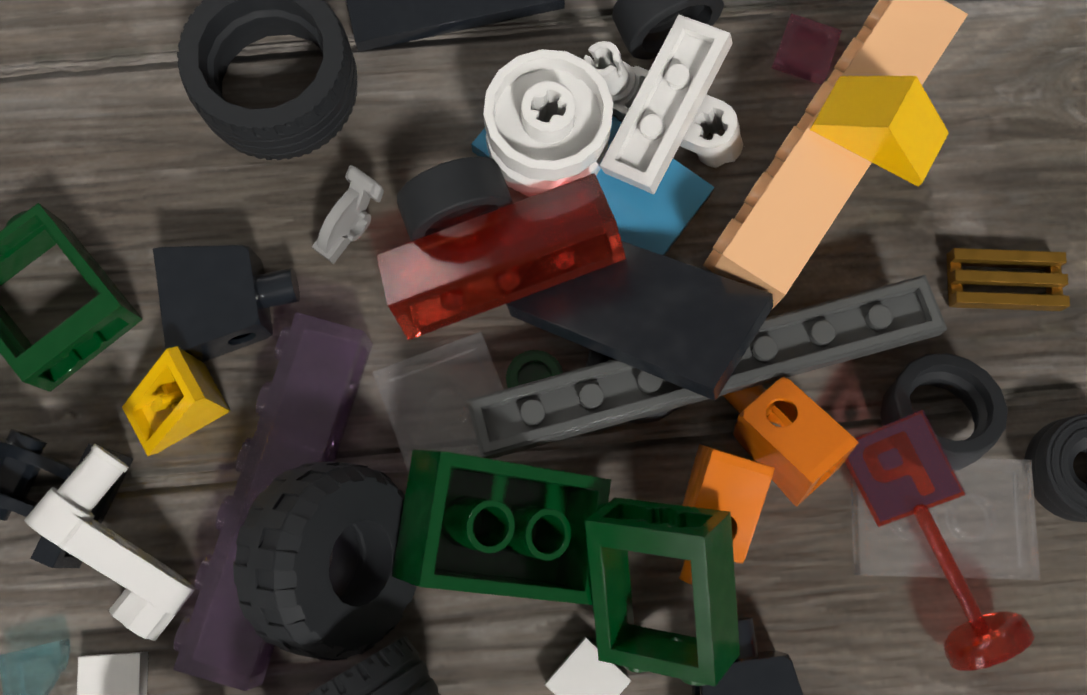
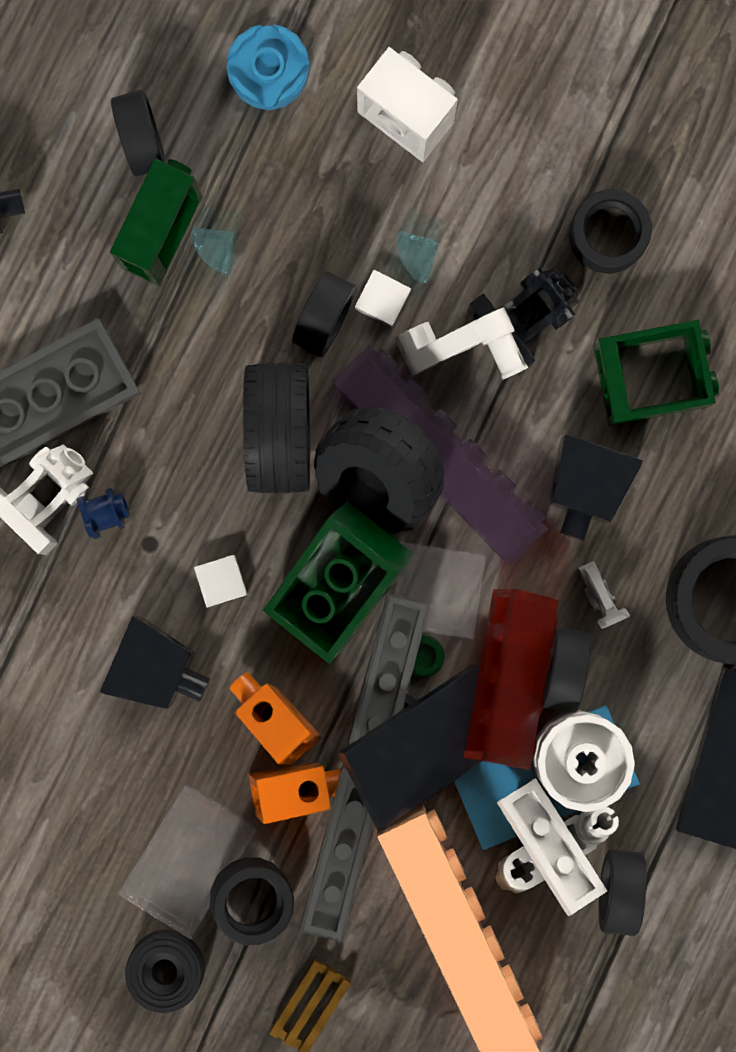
camera: 125 degrees right, 10 degrees up
yellow slope [122,346,230,456] -> none
dark green window [585,497,740,686] -> none
clear pink tile [771,13,842,85] -> none
yellow slope [810,76,949,187] -> none
clear red piece [845,409,1035,671] -> none

